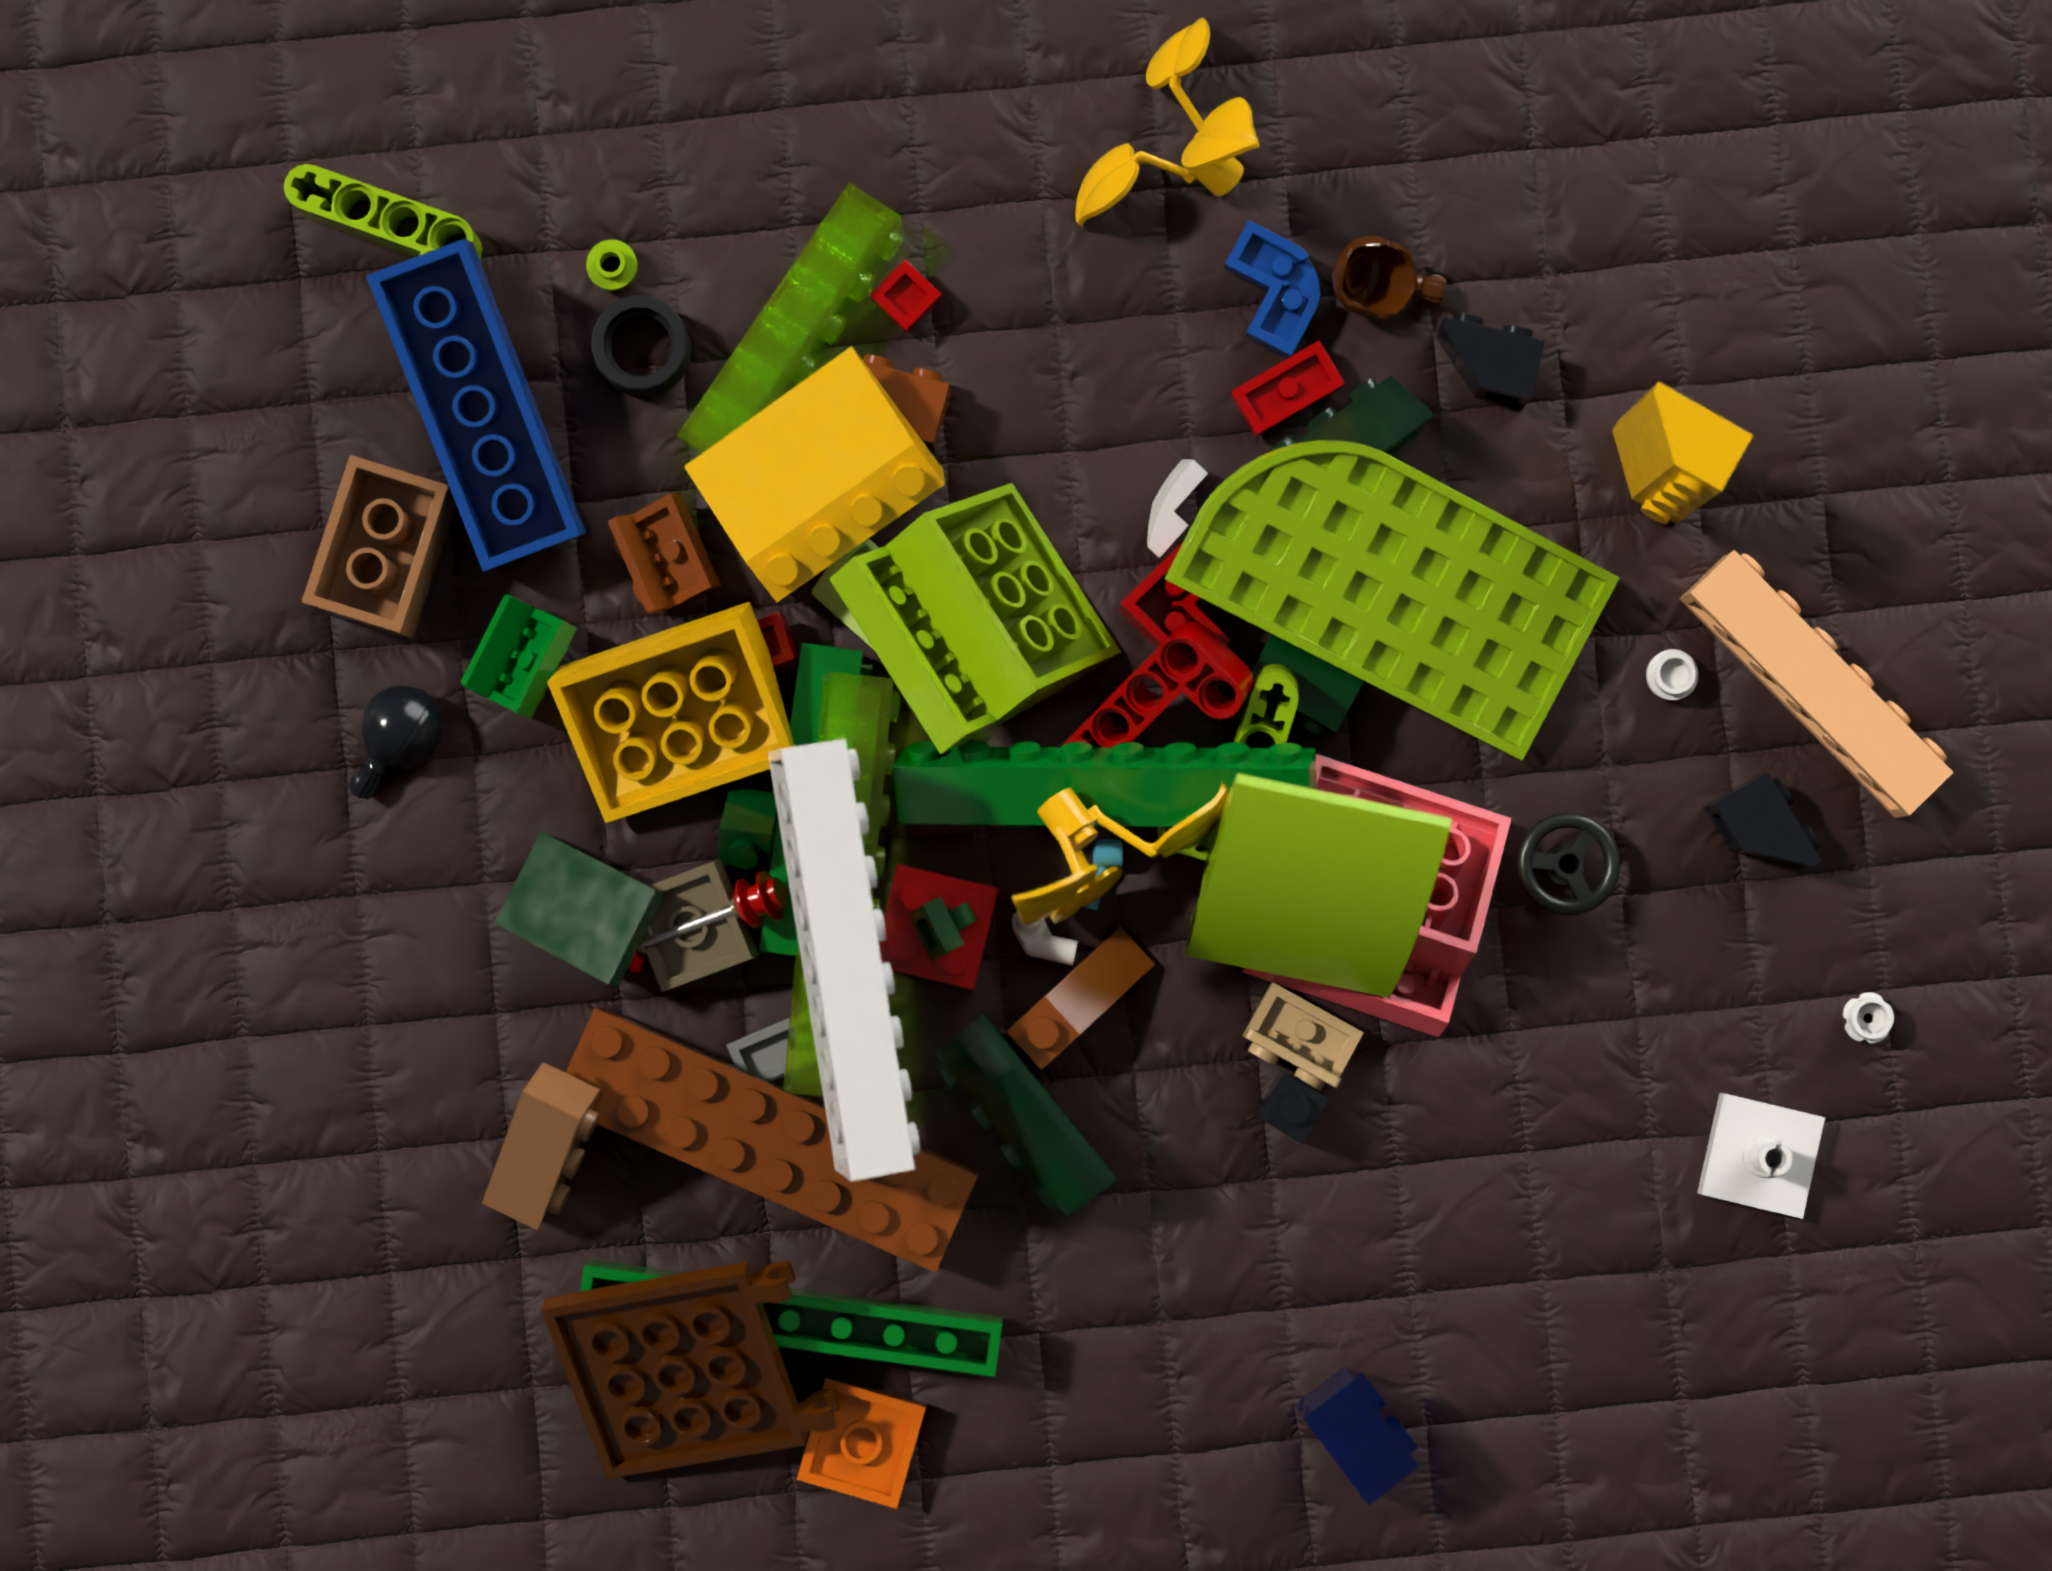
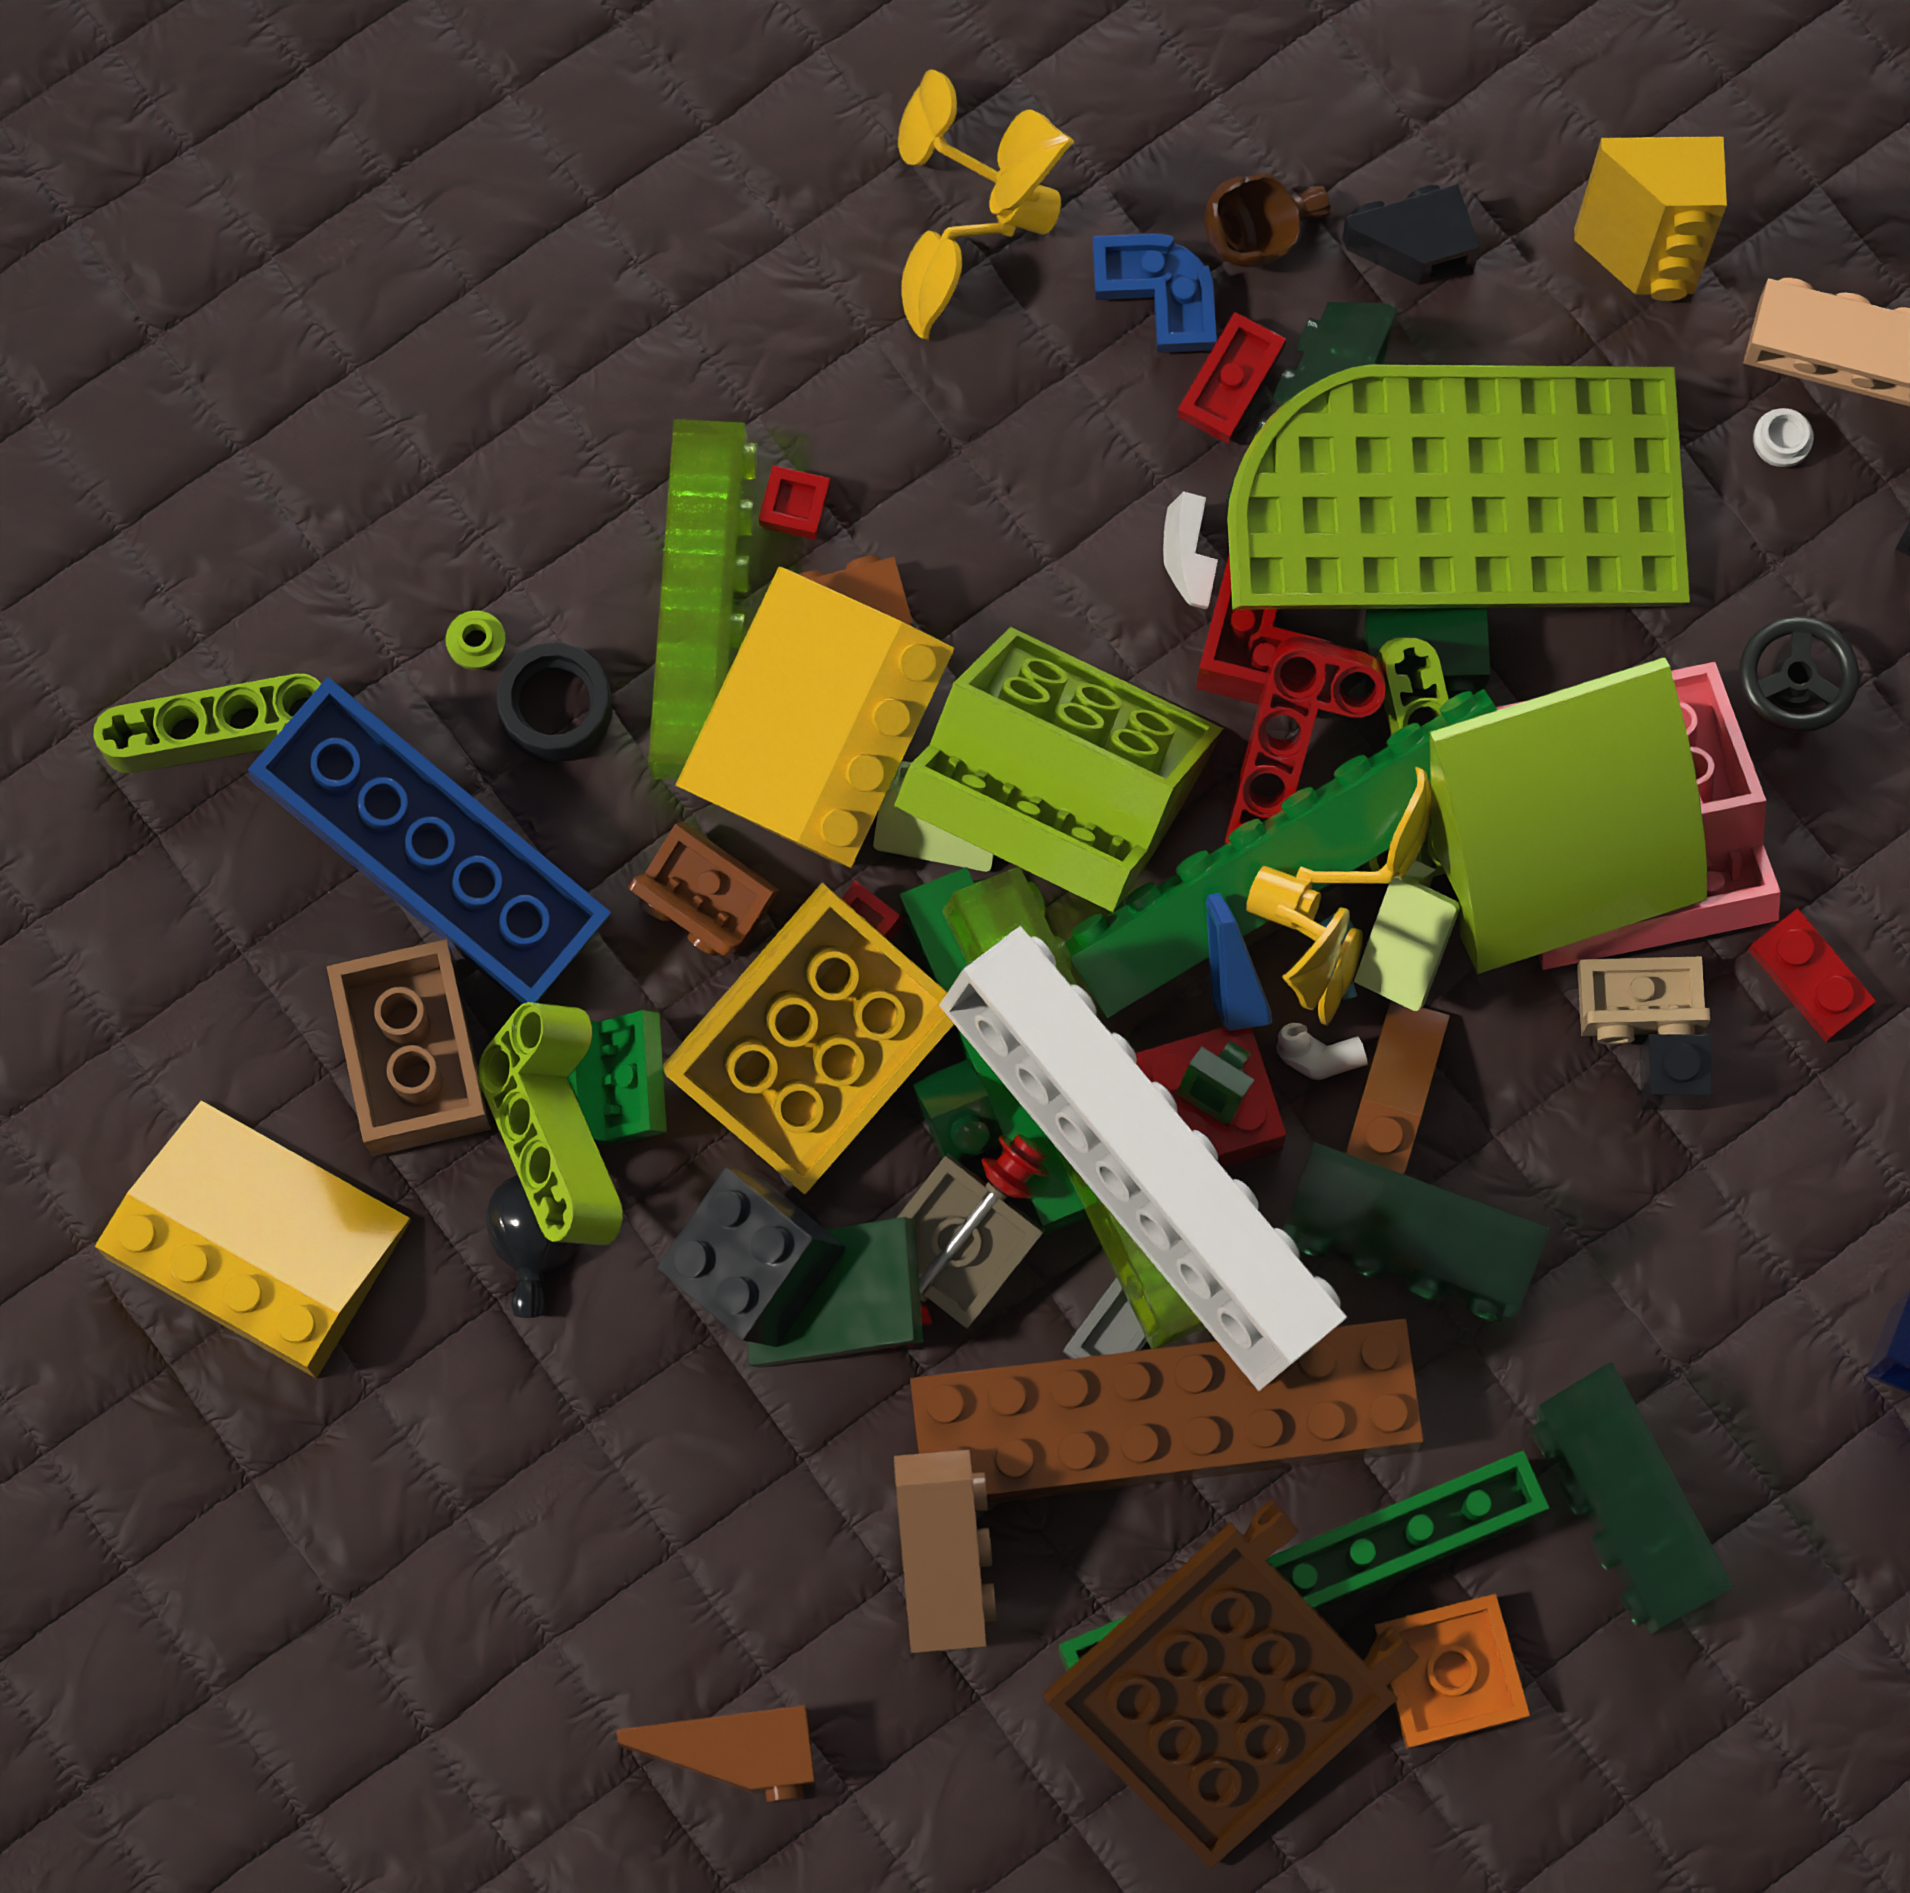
camera: 30 degrees left, 10 degrees down
none -> yellow slope [95,1101,411,1379]
none -> lime beam [479,1002,622,1245]
none -> dark orange slope [616,1705,816,1803]
none -> black brick [657,1167,846,1347]
none -> blue slope [1206,893,1272,1031]
none -> yellowish green panel [1354,860,1460,1011]
none -> clear green slope [1530,1362,1734,1635]
none -> red plate [1748,908,1876,1043]

